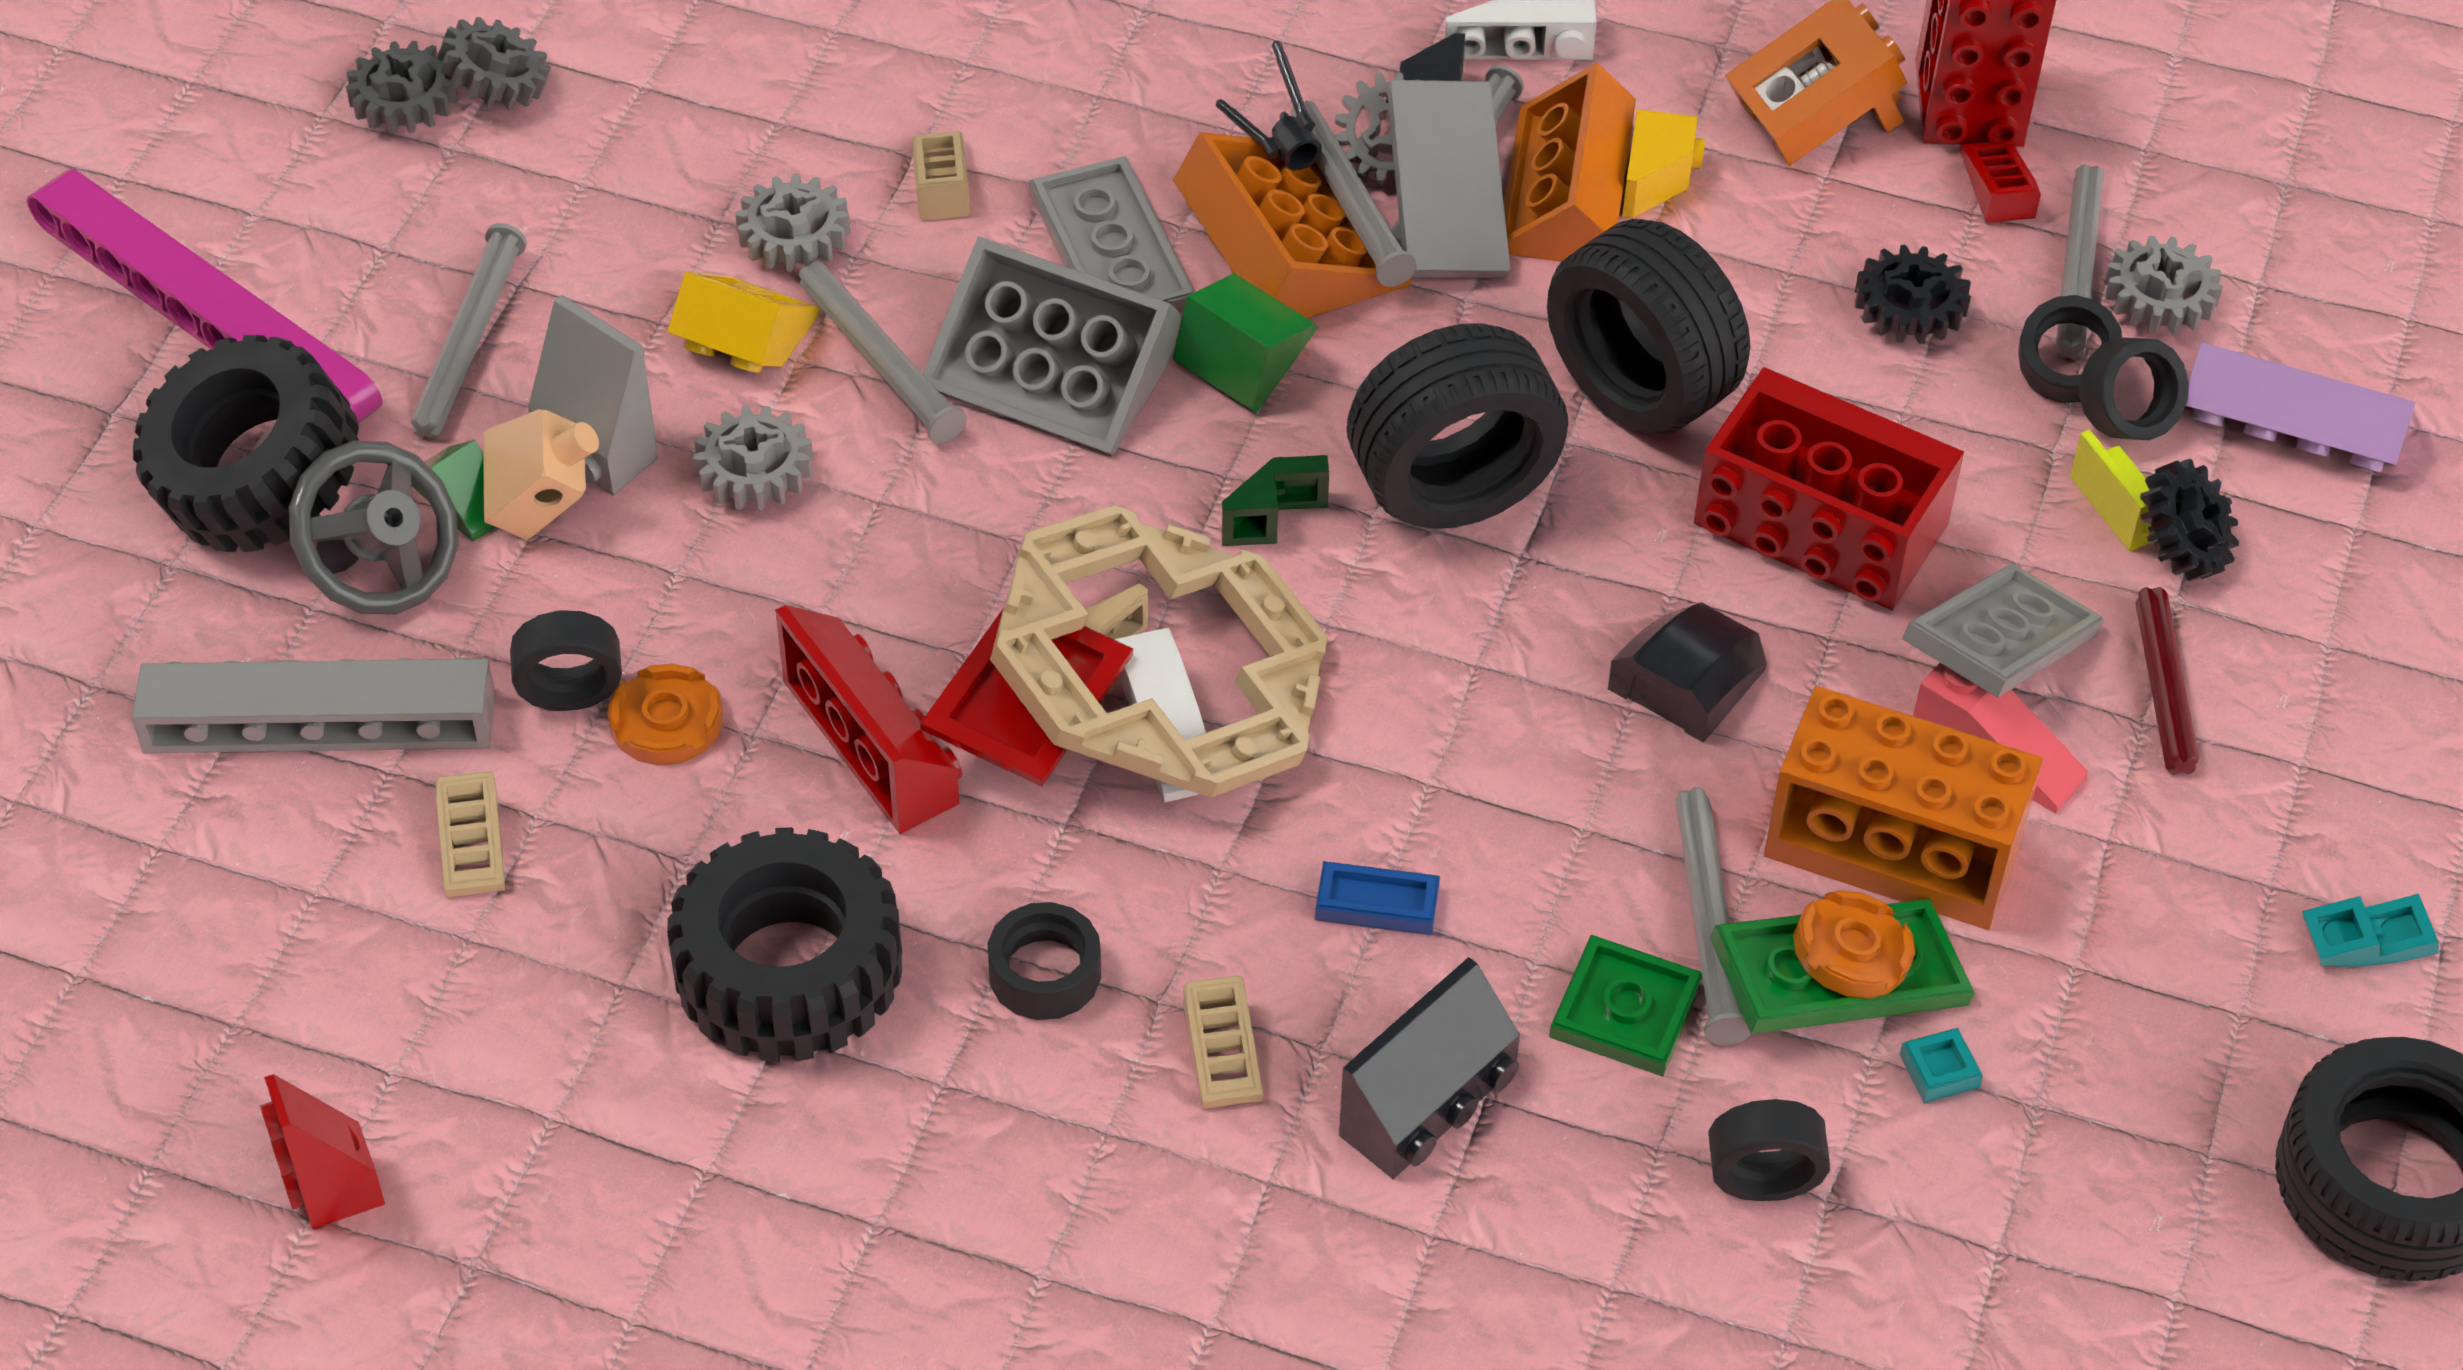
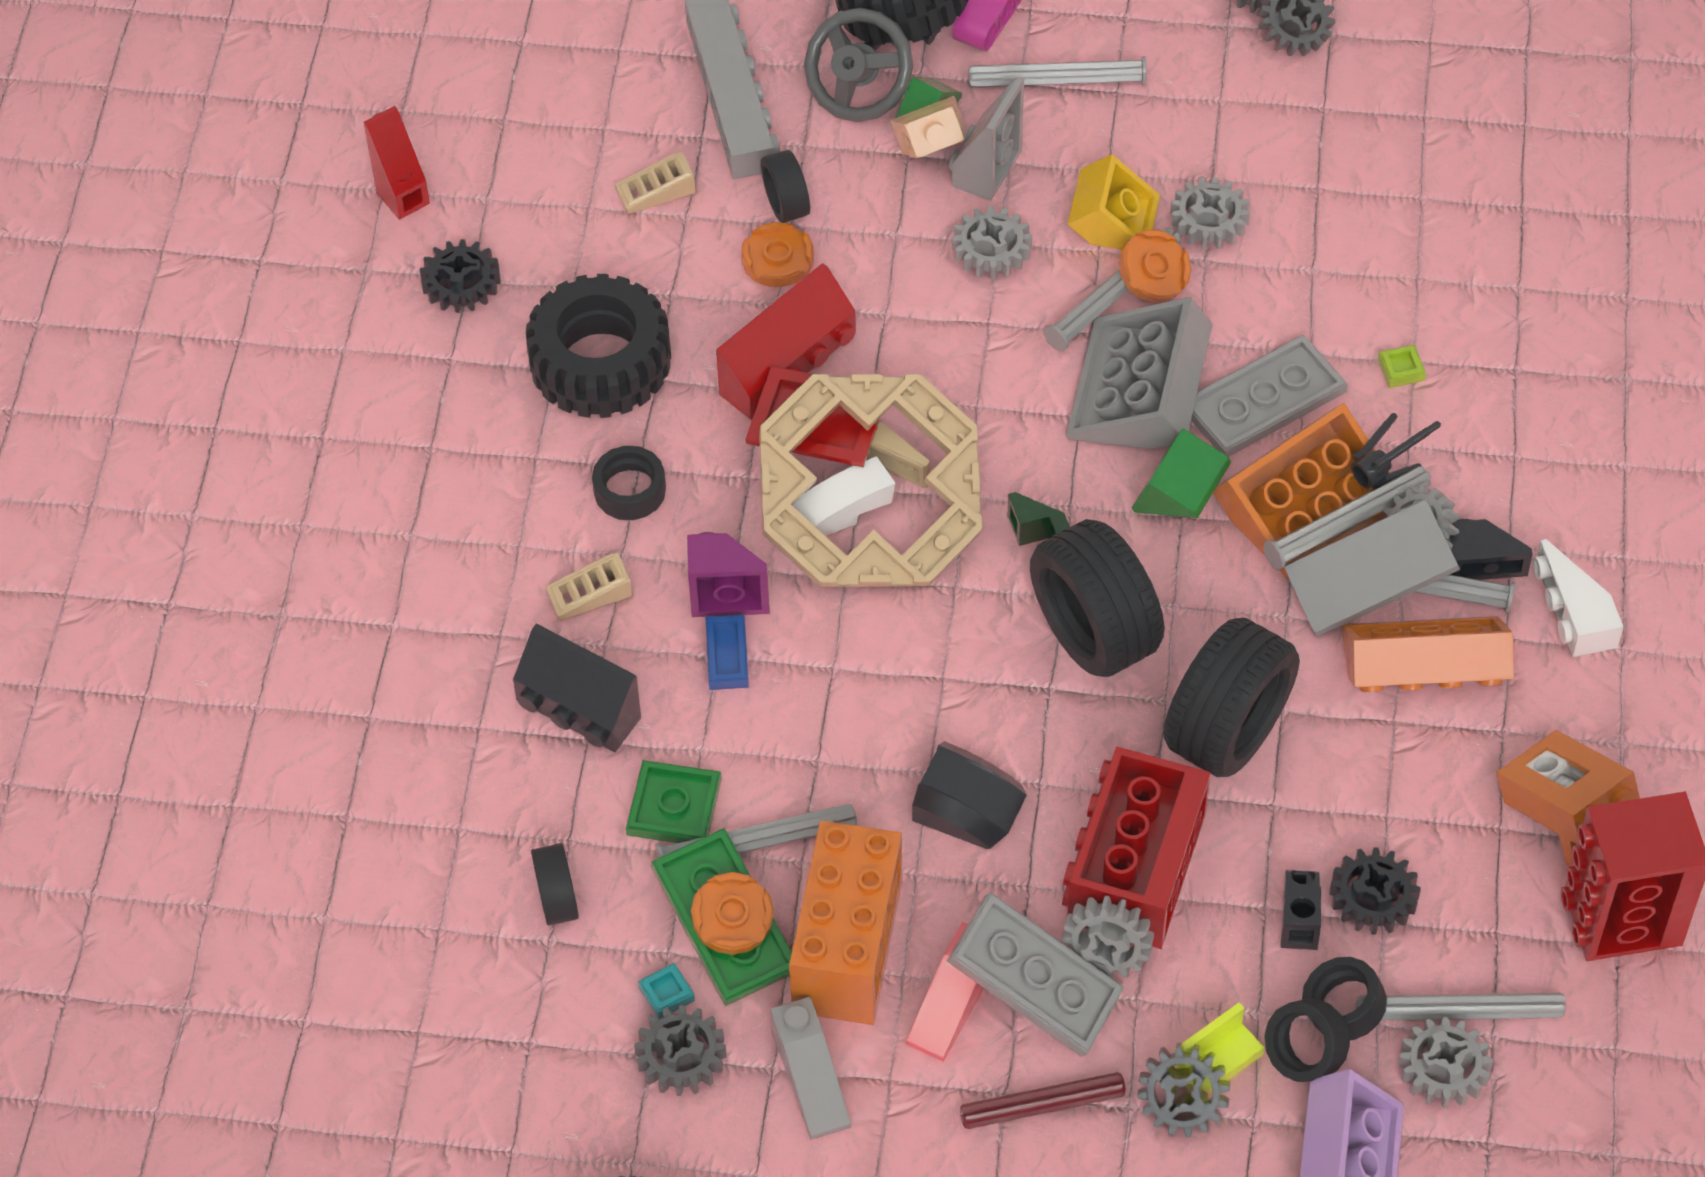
camera: 80 degrees right, 5 degrees up
tan slope [912,131,971,221] -> none
yellow slope [1622,109,1706,218] -> none
red slope [1960,142,2041,223] -> none
none -> black gear [420,239,501,313]
none -> dark grey gear [634,1005,727,1096]
none -> magenta slope [687,532,770,617]
none -> light grey slope [770,997,851,1140]
none -> light grey gear [1062,896,1154,978]
none -> orange tile [1118,229,1191,303]
none -> black leg [1280,870,1321,950]
none -> lime tile [1378,344,1426,388]

